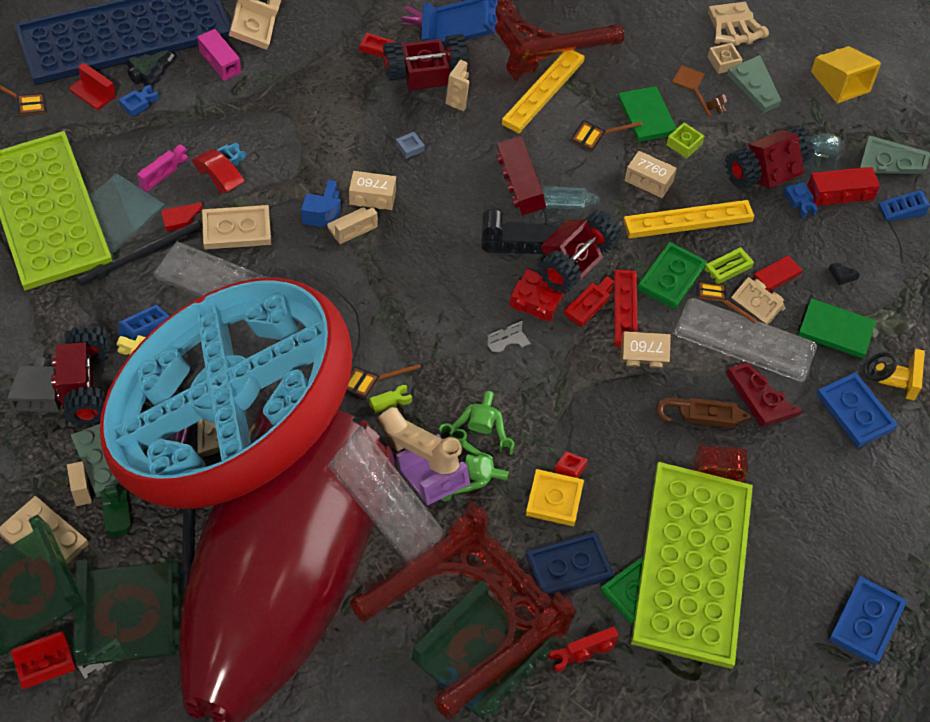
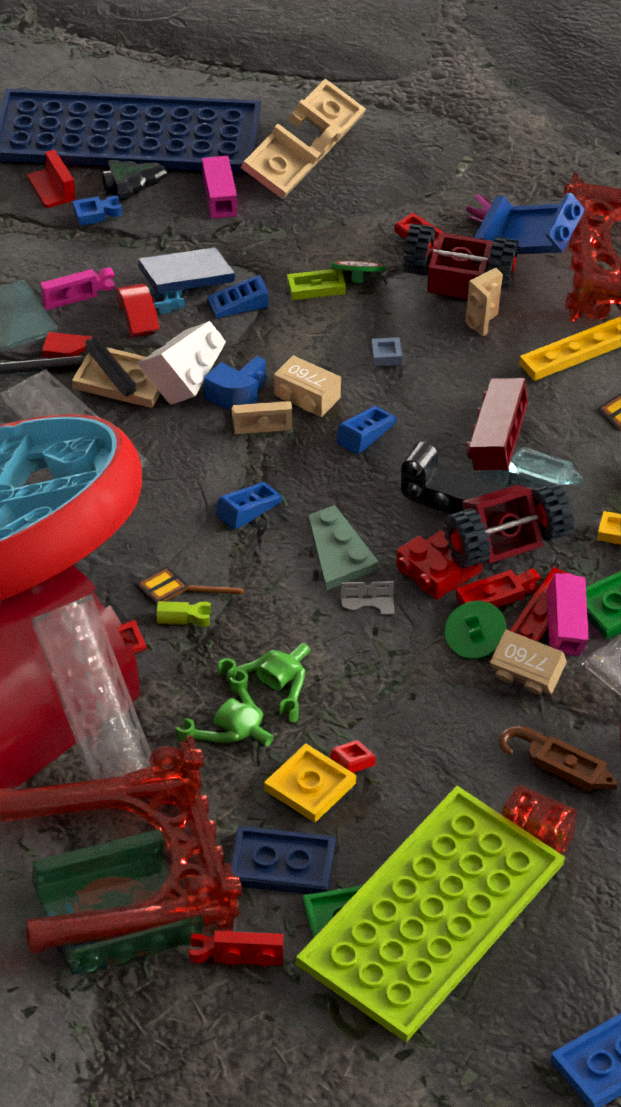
camera: 30 degrees right, 10 degrees down
tan plate [377,407,462,474] -> none
medium lavender panel [396,434,470,506] -> none
none -> black axle [85,337,136,396]
none -> white wedge [137,321,226,405]
none -> tile [138,247,235,294]
none -> blue slope [207,275,268,318]
none -> blue slope [216,482,283,530]
none -> lime tile [287,269,346,300]
none -> sand green wing [309,505,379,591]
none -> green piece [331,261,386,283]
none -> blue slope [337,406,397,454]
none -> green piece [445,601,507,660]
none -> dark pink brick [547,573,588,656]

